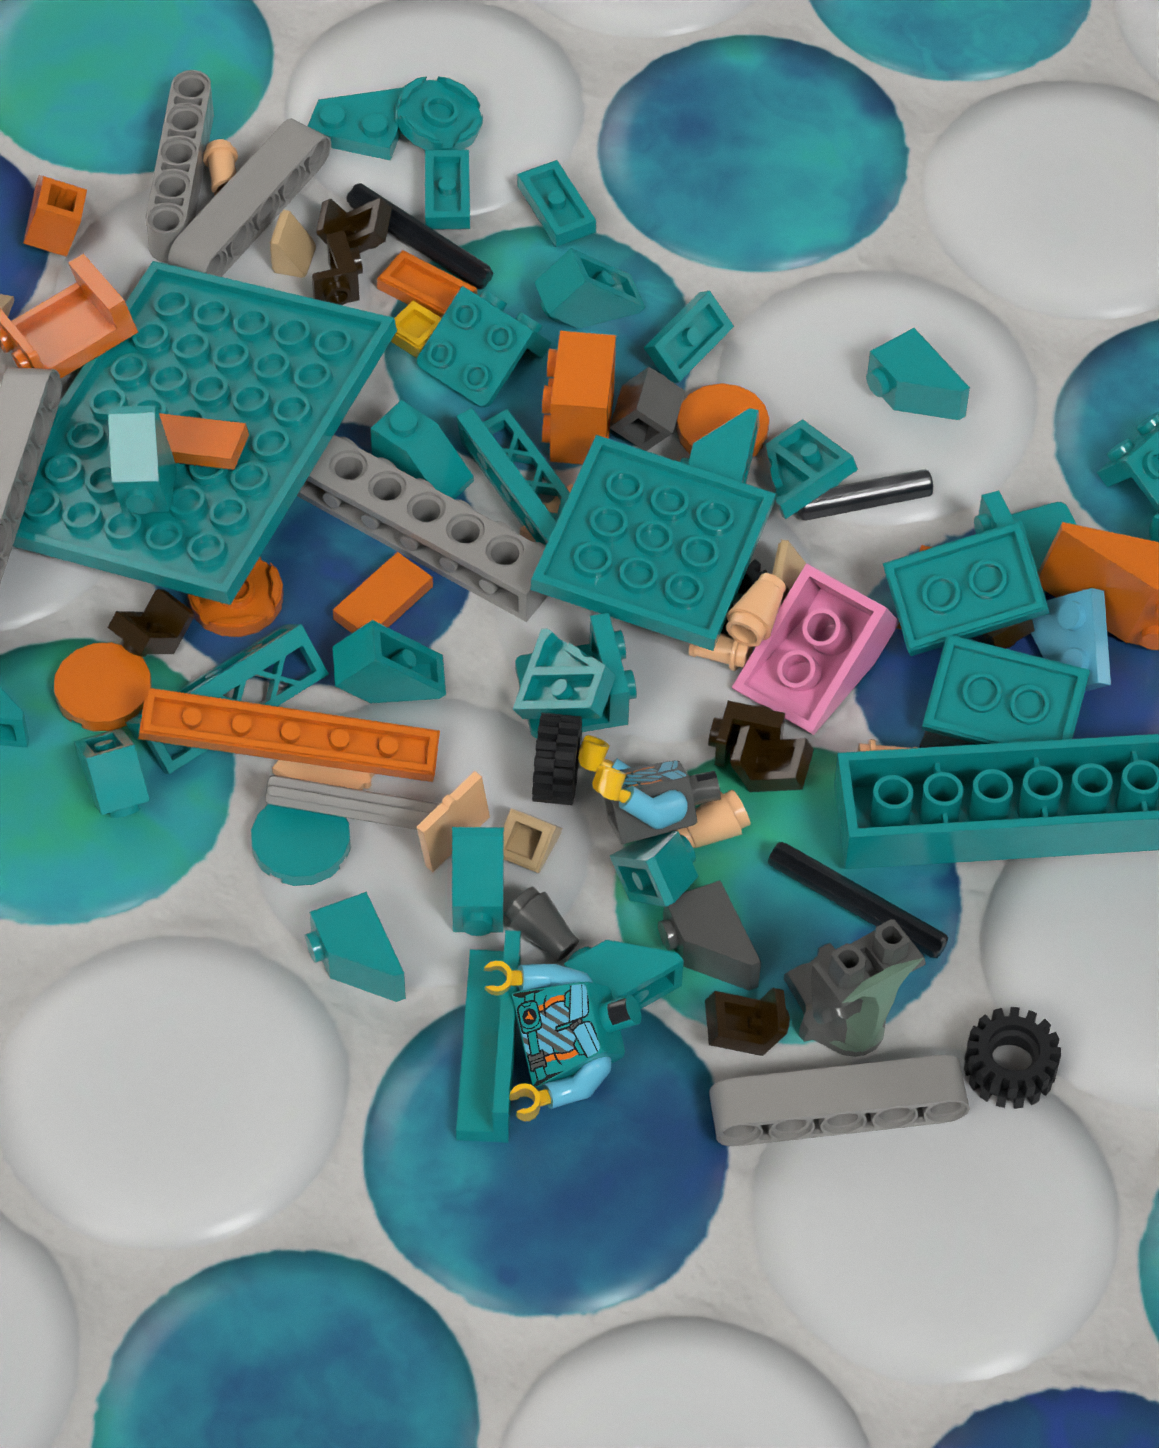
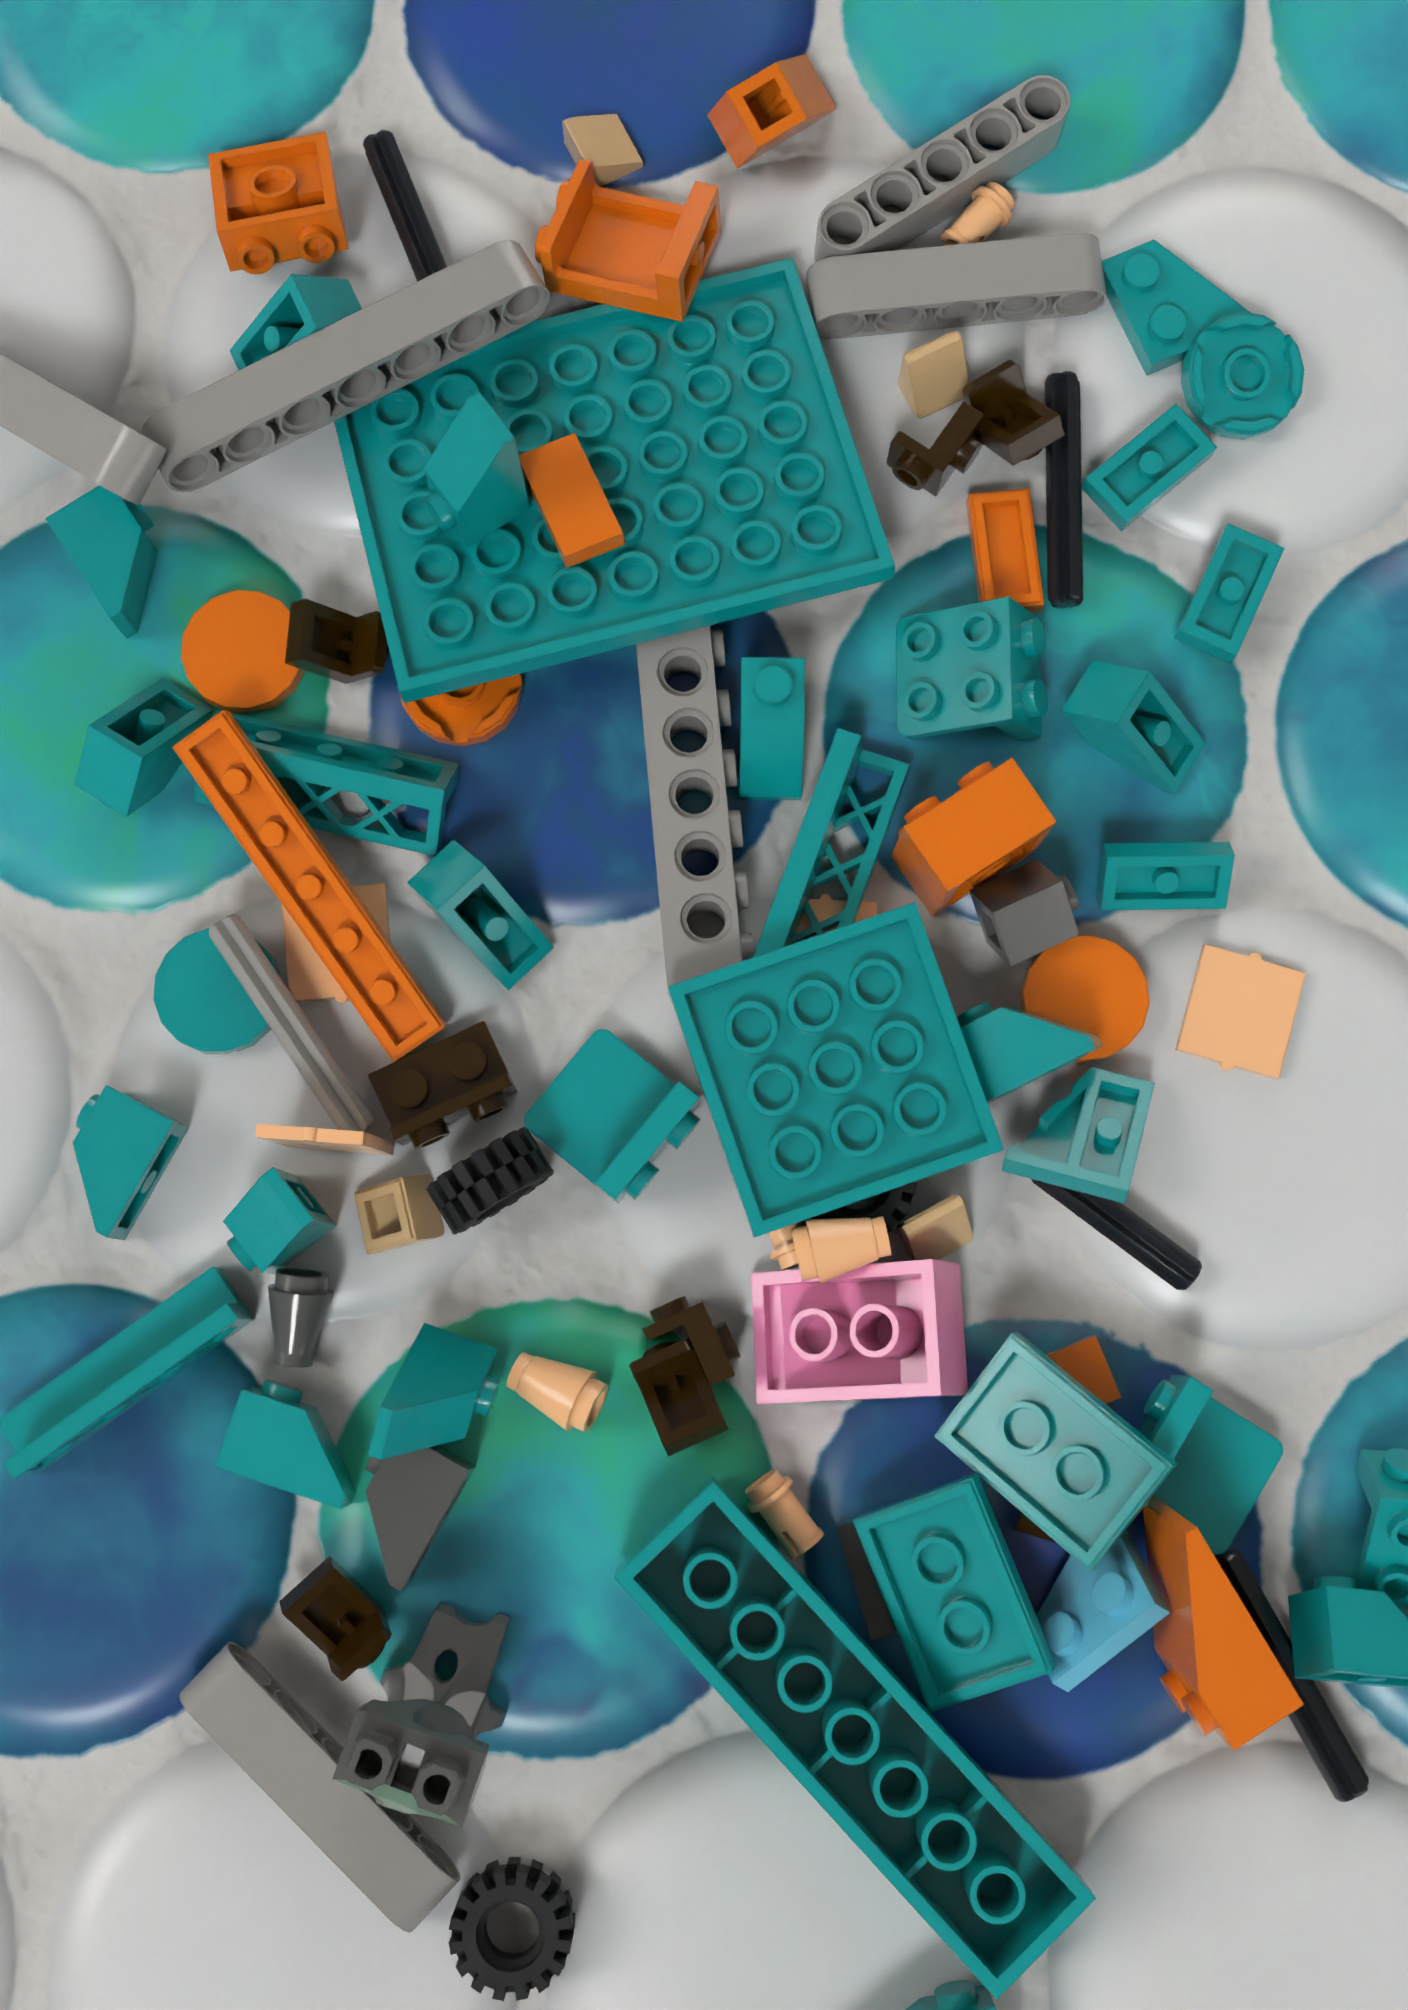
camera: 50 degrees right, 25 degrees up
orange tile [333,552,433,633] -> none
yellow tile [391,300,442,358] -> none
torso [484,961,641,1121] -> none
teal wing [512,628,616,719] -> none
torso [578,735,721,844] -> none
black axle [768,842,948,958] -> none
teal slope [866,328,970,420] -> none
none -> dark brown bracket [368,1021,518,1150]
none -> light nougat piece [1175,944,1306,1079]

